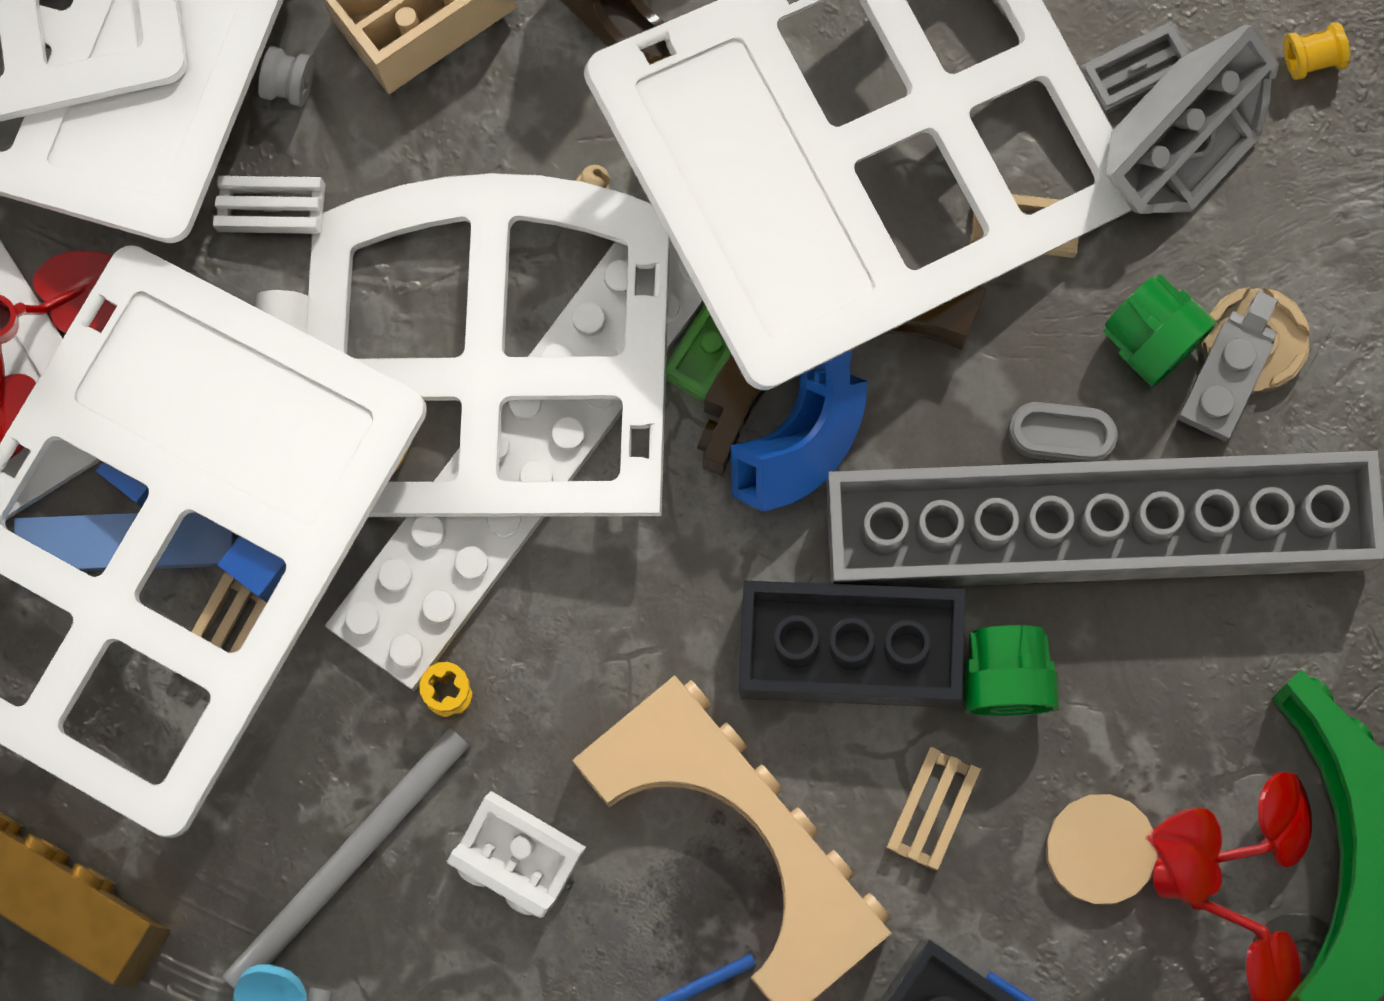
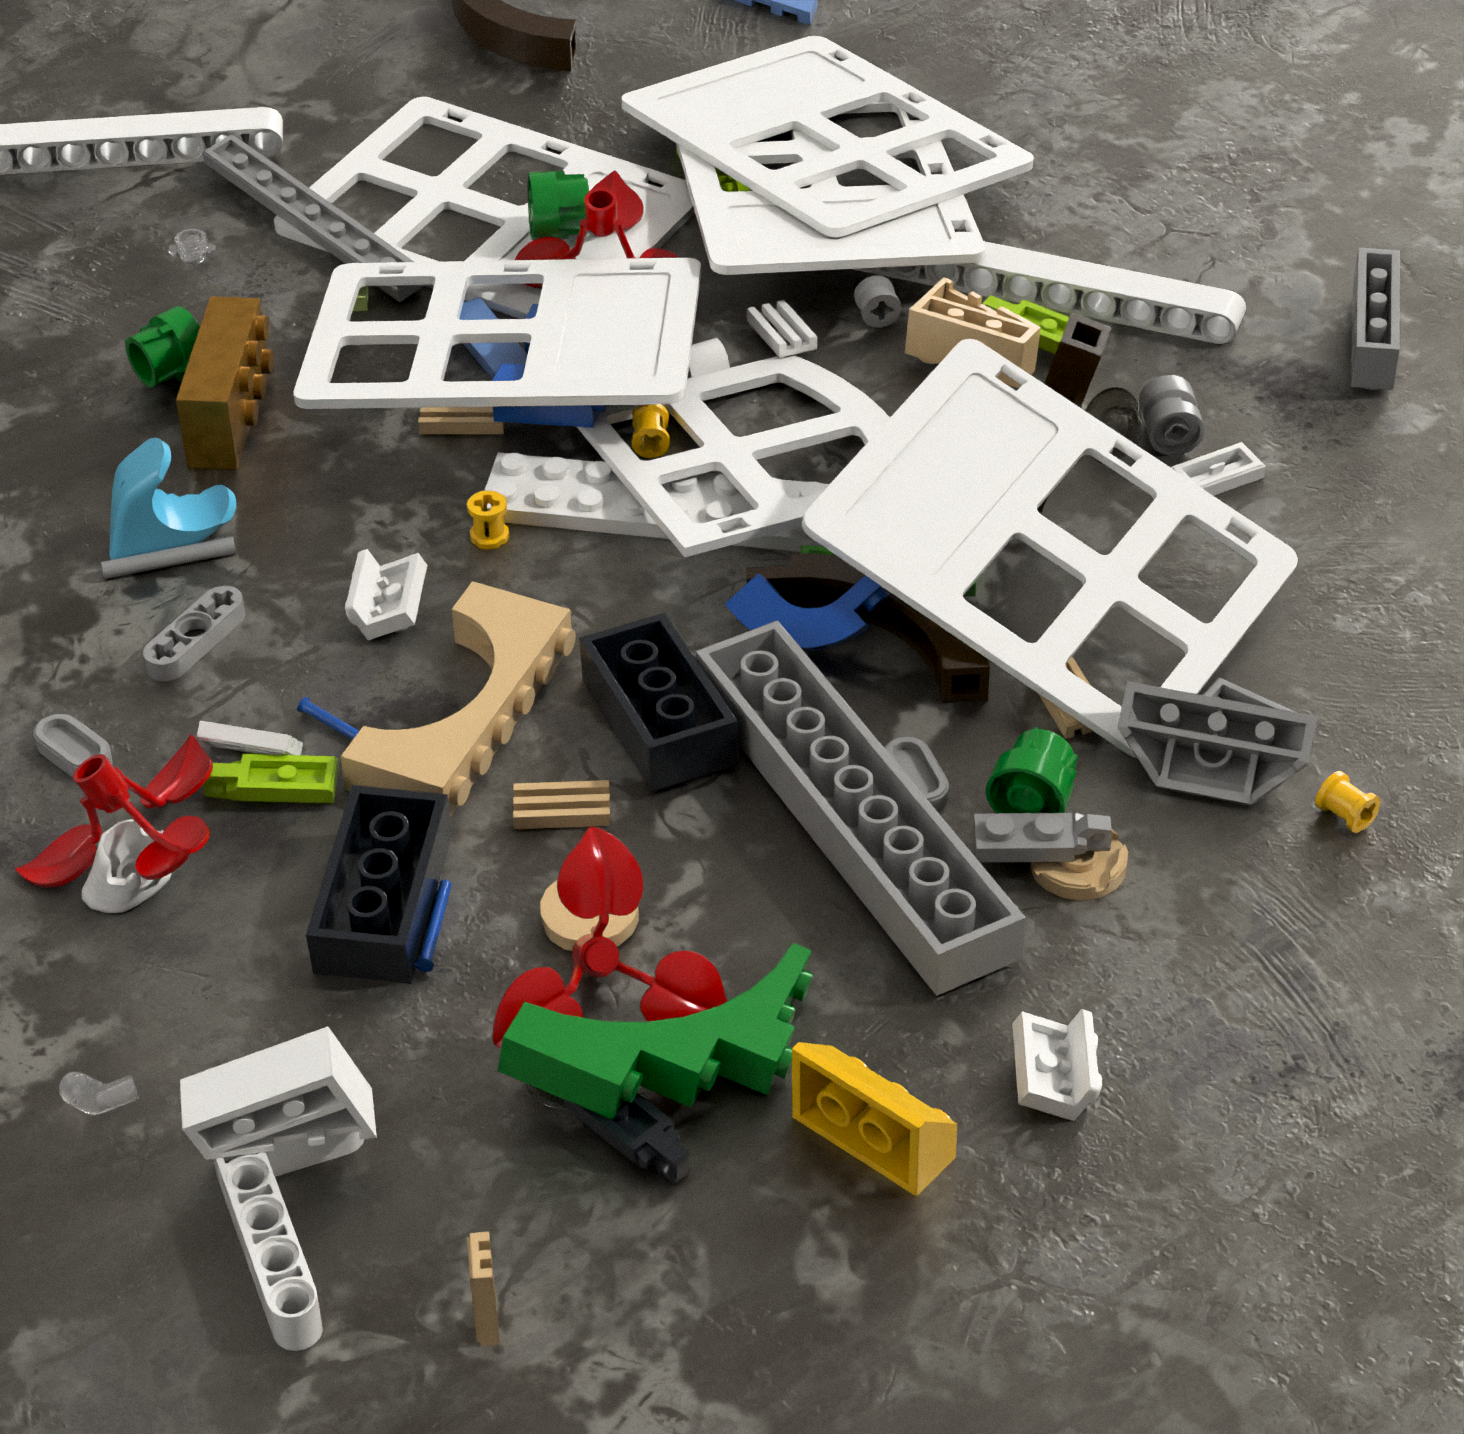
camera: 65 degrees right, 35 degrees down
light grey piece [222,728,470,989] -> none
green piece [963,625,1059,716] -> none

